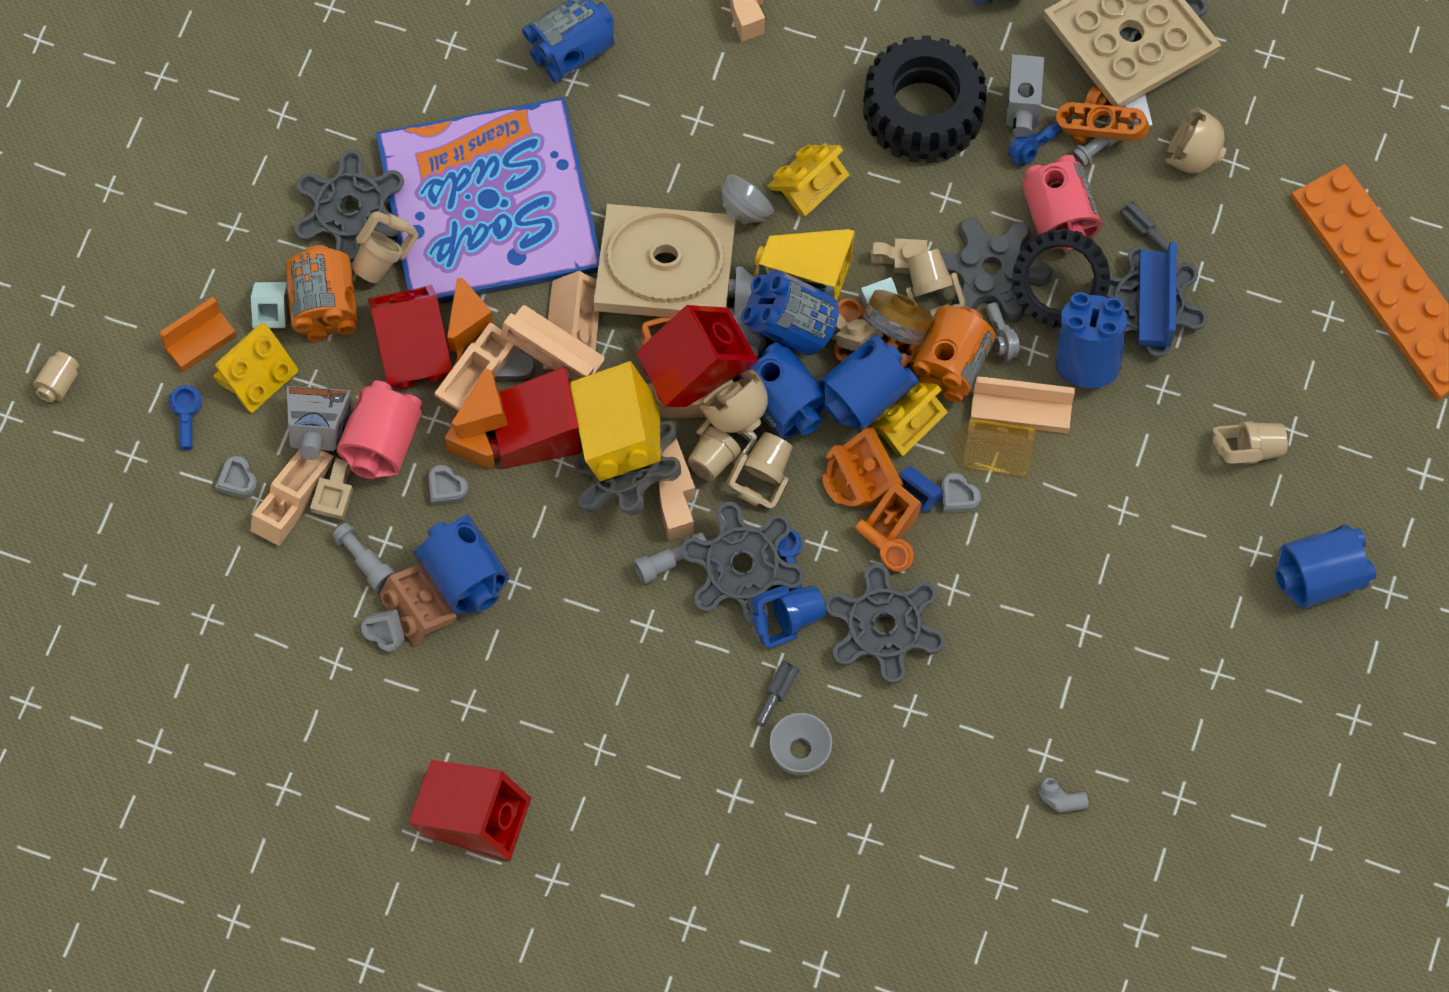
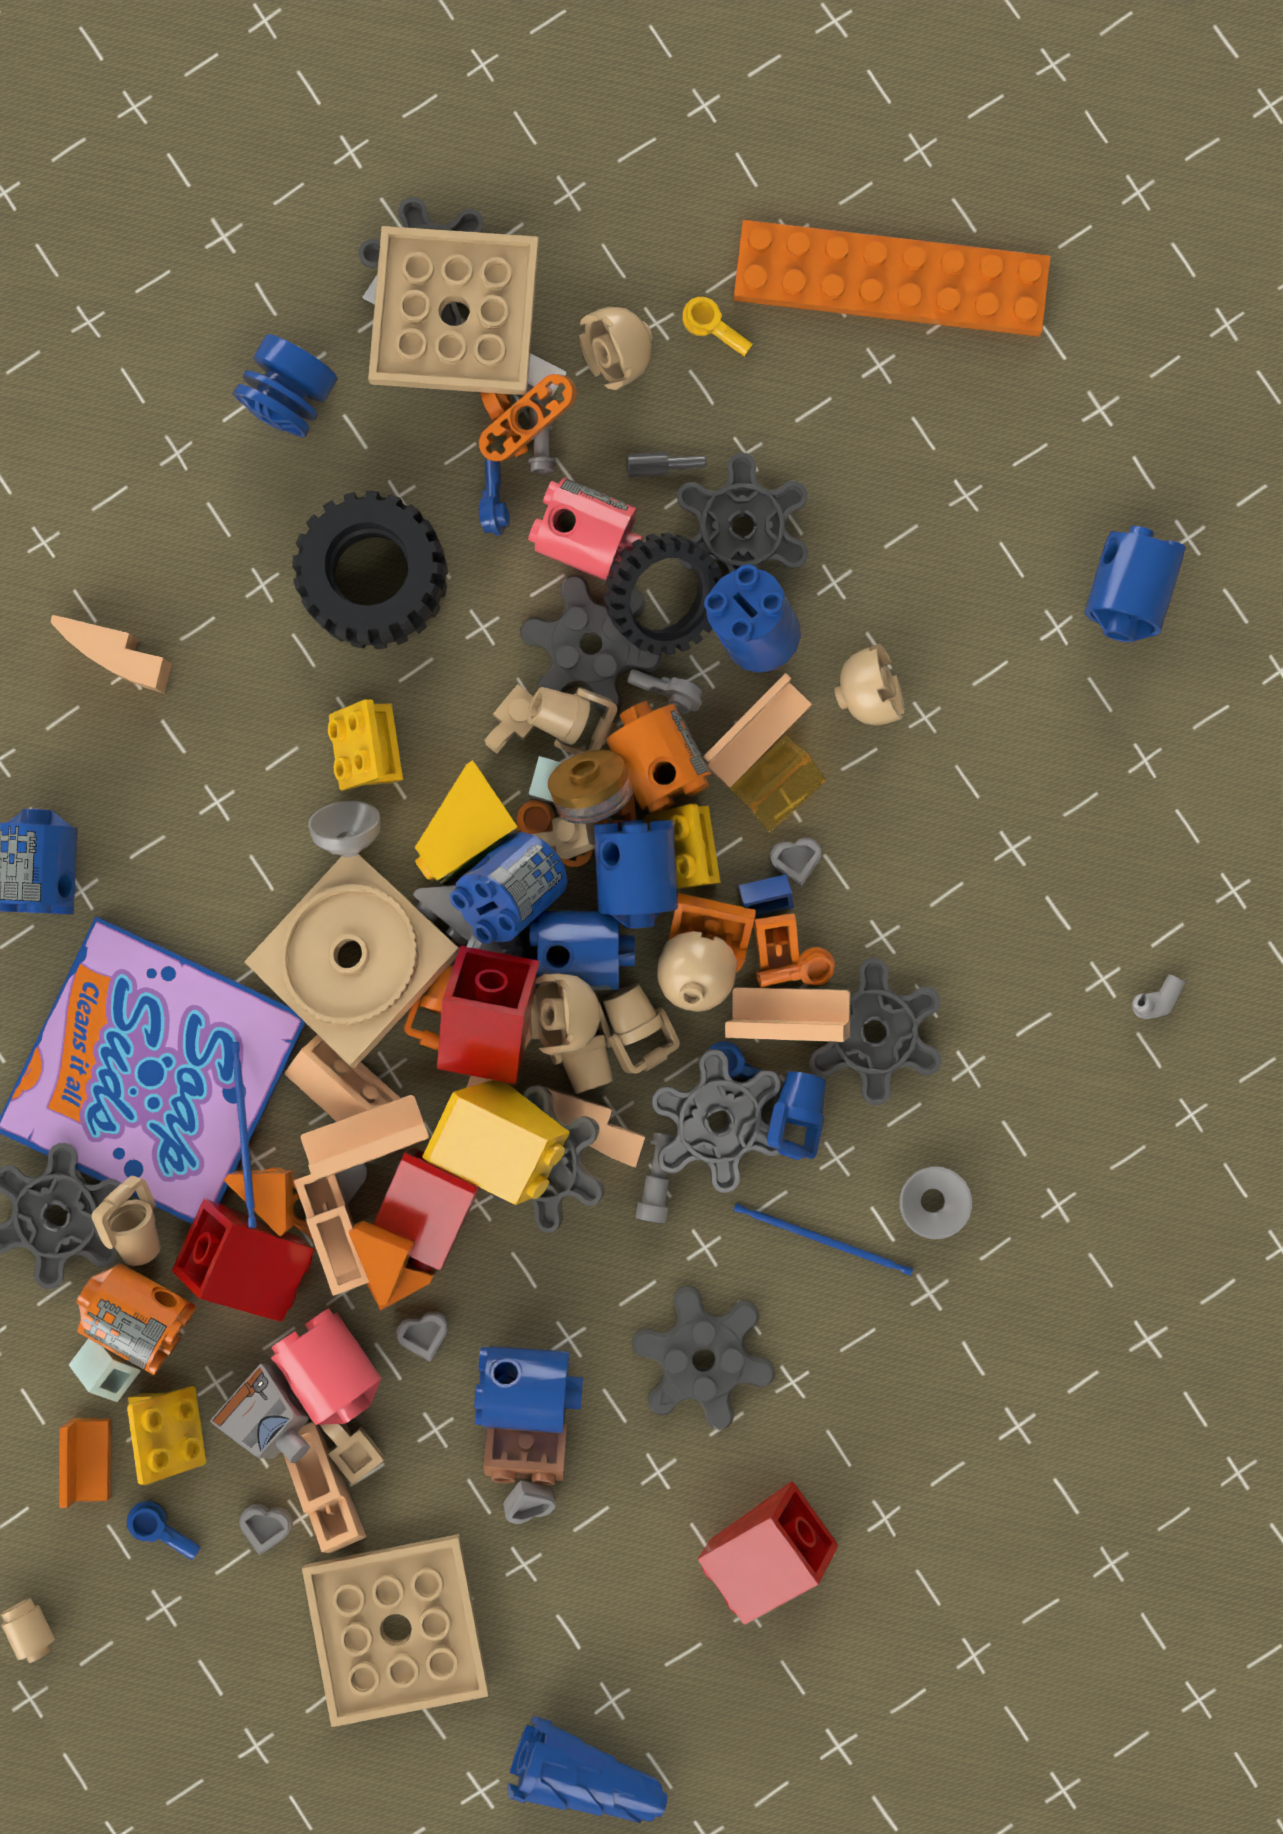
camera: 50 degrees left, 20 degrees up
light grey piece [332,523,395,592] -> none
dark grey axle [756,661,799,727] -> none
light grey torso [1005,54,1044,137] -> none
blue panel [1137,242,1177,347] -> none
tan piece [1212,421,1288,464] -> none
none -> blue piece [231,1042,257,1228]
none -> tan piece [302,1534,489,1727]
none -> blue cone [507,1716,668,1823]
none -> dark grey plate [632,1286,775,1430]
none -> tan cylinder [657,931,737,1012]
none -> yellow plate [682,296,753,357]
none -> light nougat panel [725,987,850,1042]
none -> blue piece [733,1203,913,1275]
none -> tan cylinder [835,644,905,726]

